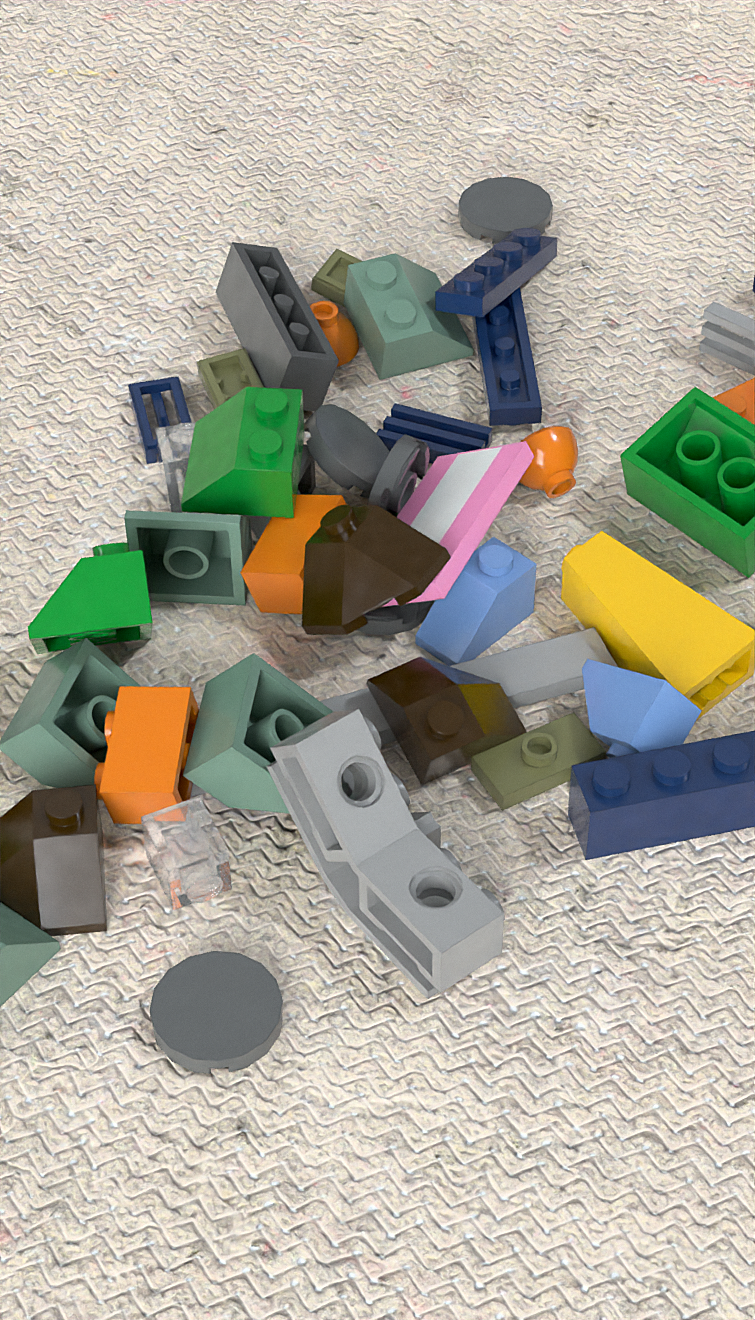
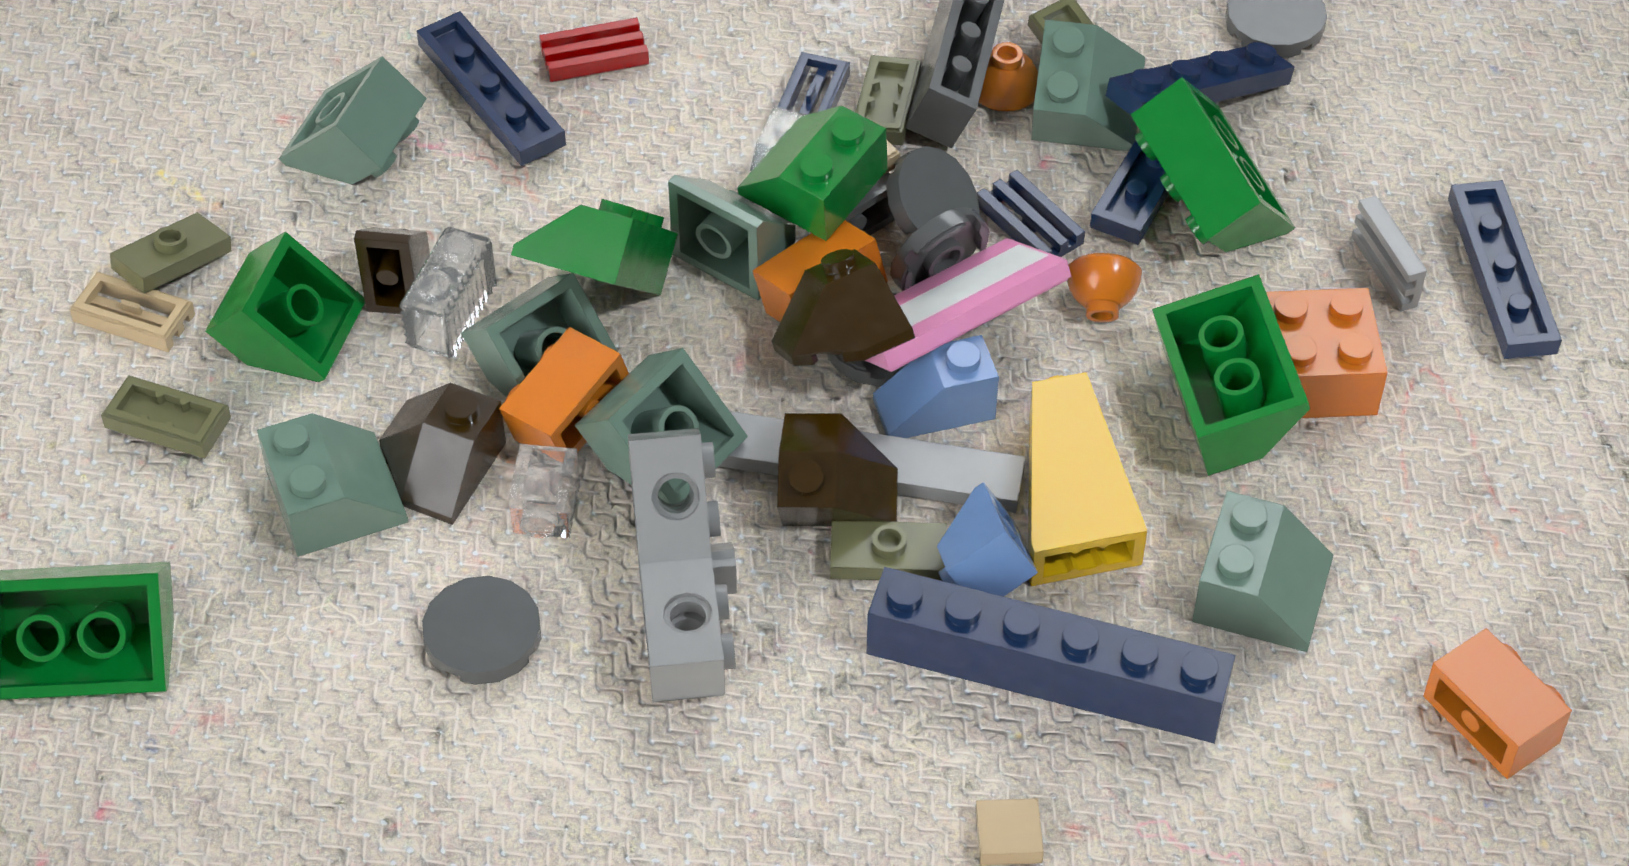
camera: 30 degrees right, 5 degrees up
none -> green slope [1130,77,1295,252]

